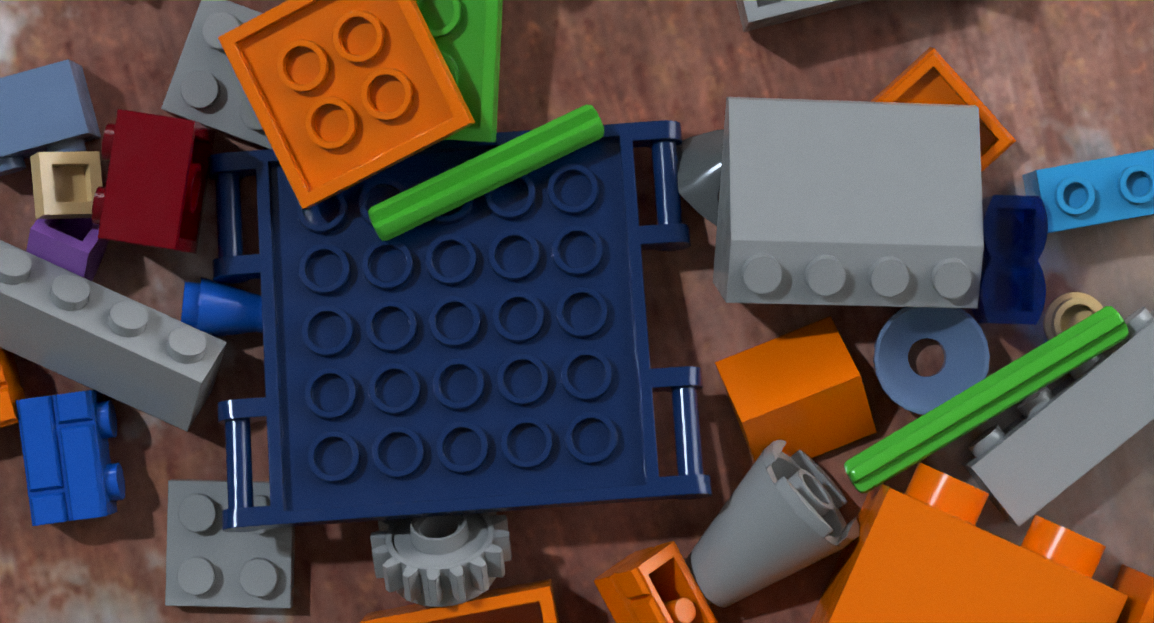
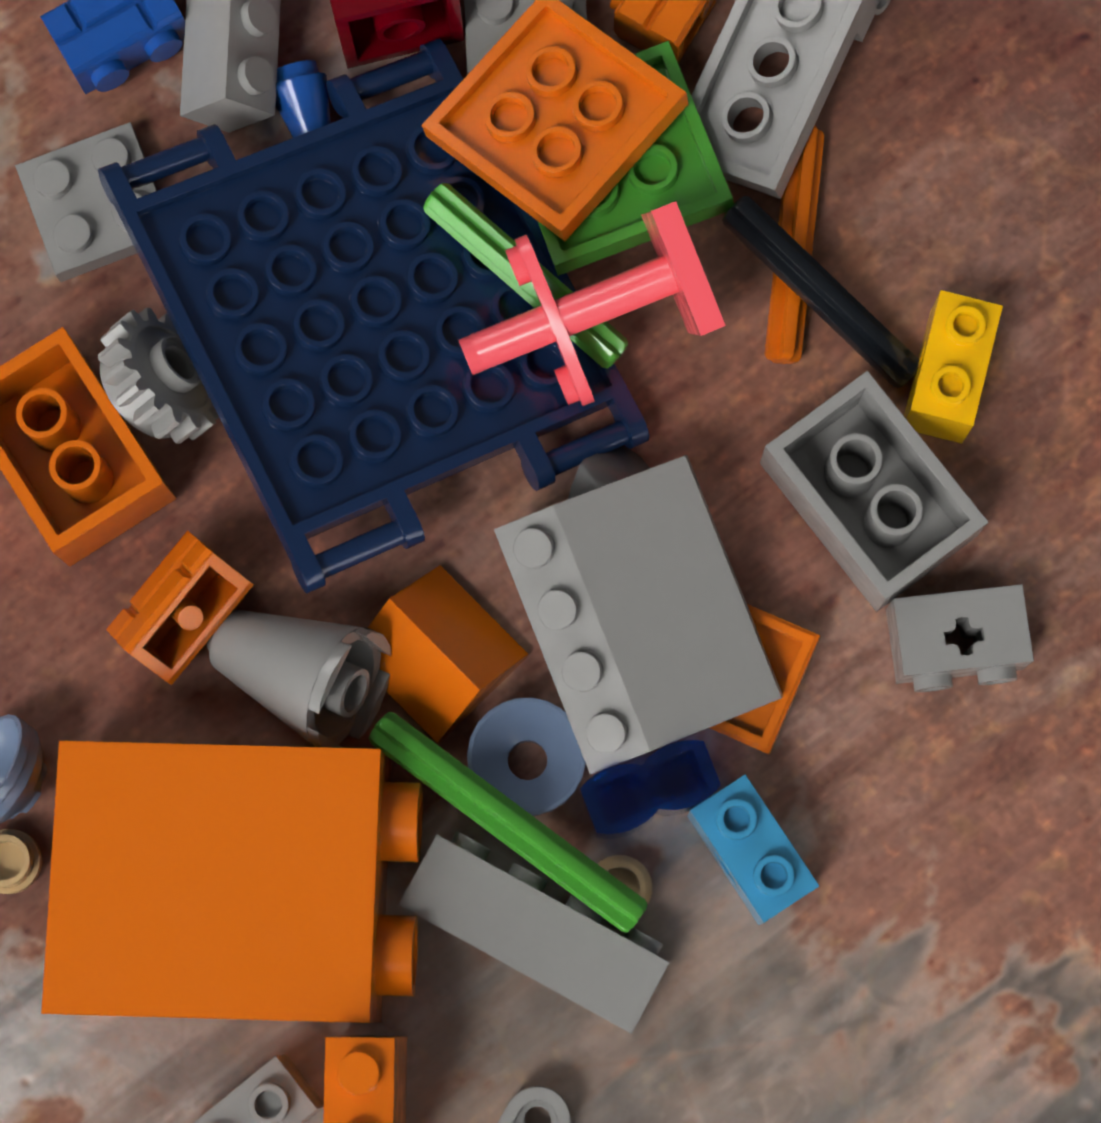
camera: 70 degrees right, 10 degrees down
none -> coral piece [458,201,726,406]

